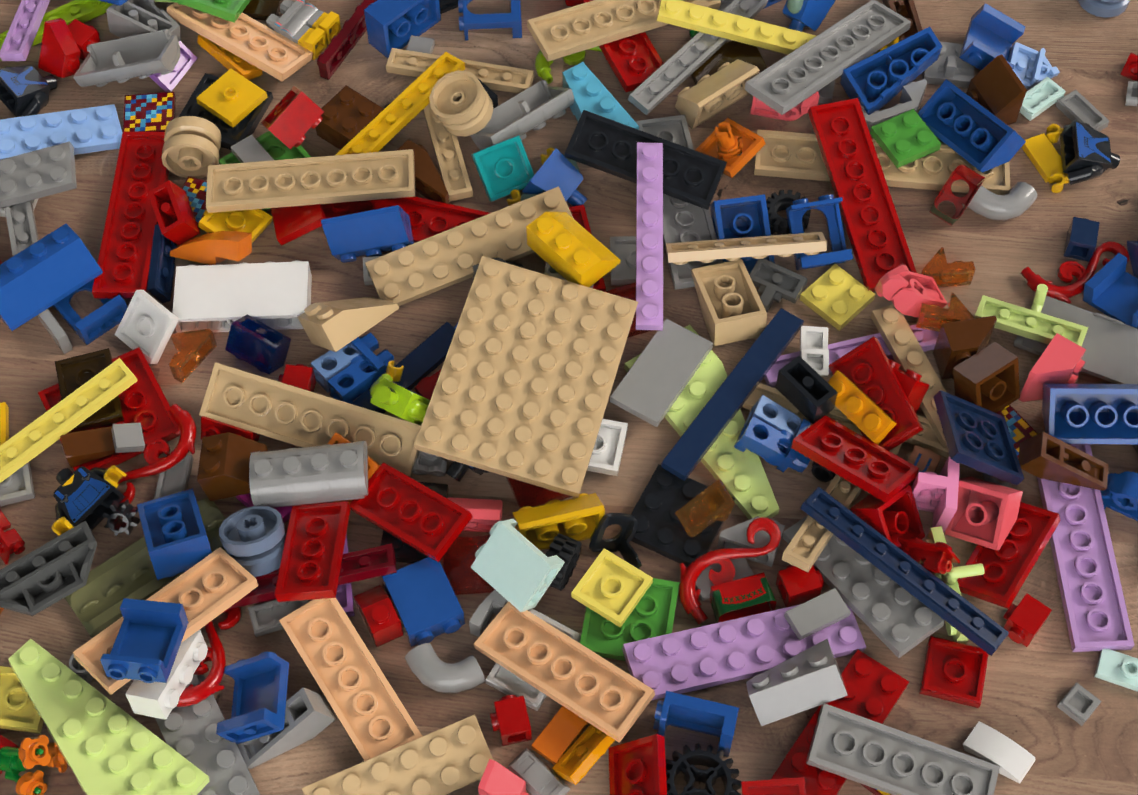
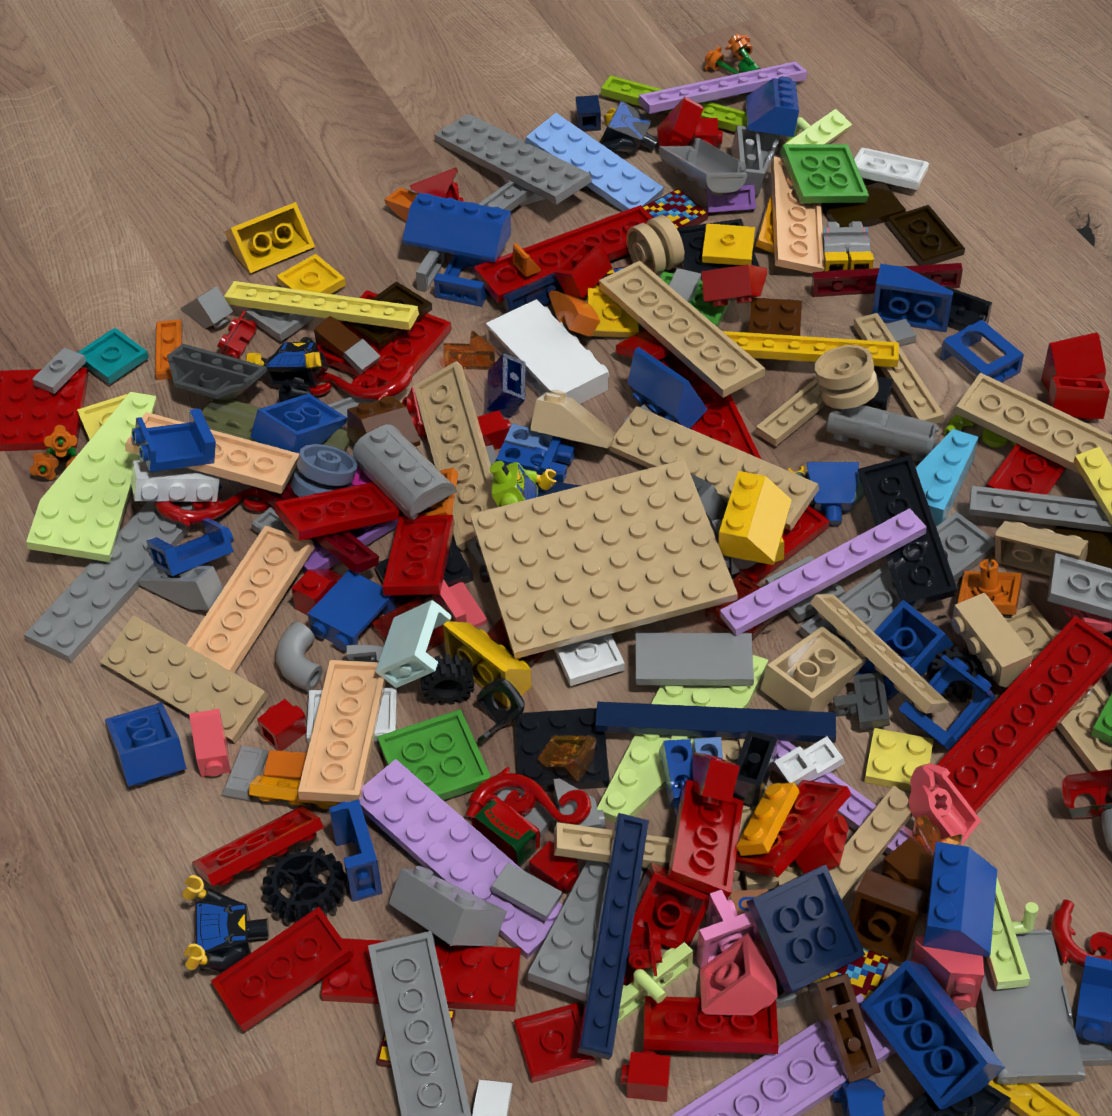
camera: 60 degrees right, 10 degrees down
white plate [115,290,179,364] -> none
reddish brown slope [396,139,450,204] -> none
teal plate [471,135,534,202] -> none
light yellow plate [571,548,653,628] -> none
clear orange slope [921,247,976,287] -> none
none -> orange slope [513,243,541,277]
none -> red slope [693,752,740,806]
none -> blue slope [923,842,997,957]
none -> tan slope [951,593,1033,688]

